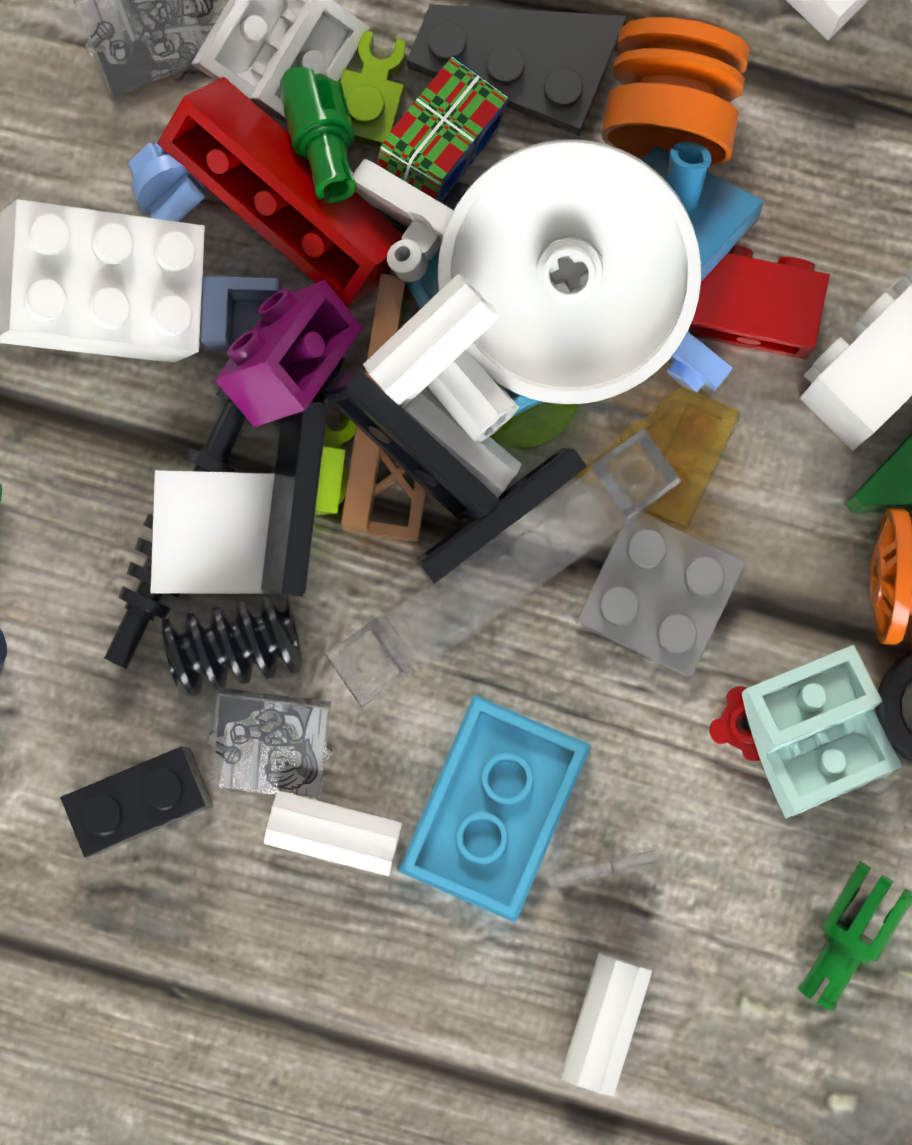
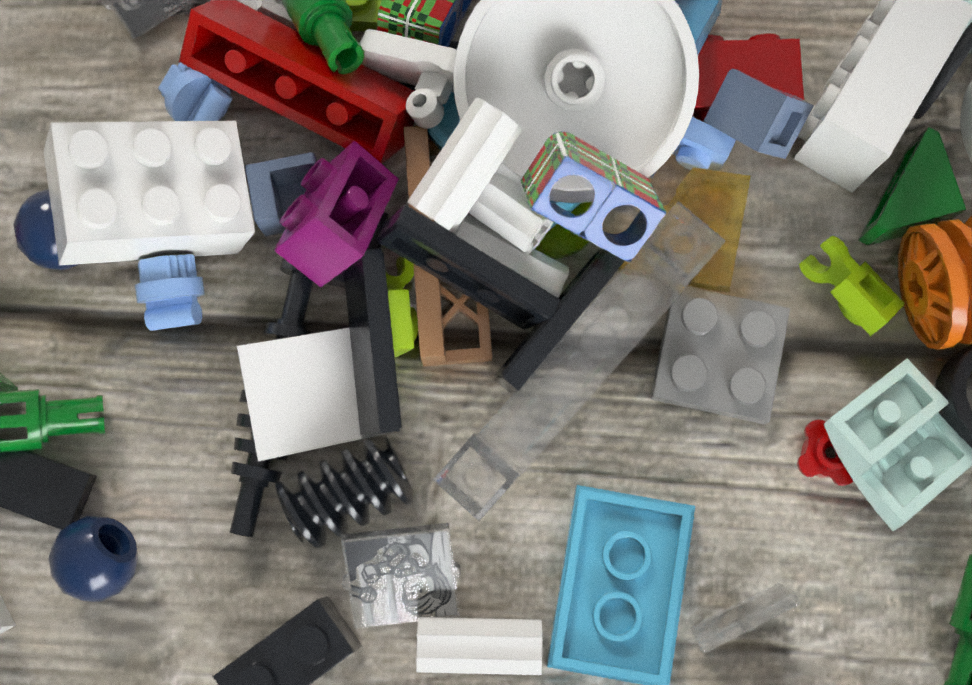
camera: 15 degrees left, 5 degrees down
none -> light blue piece [135,254,205,331]
none -> piece [519,132,666,263]
none -> sand blue panel [703,69,814,159]
none -> lime plate [799,235,905,336]

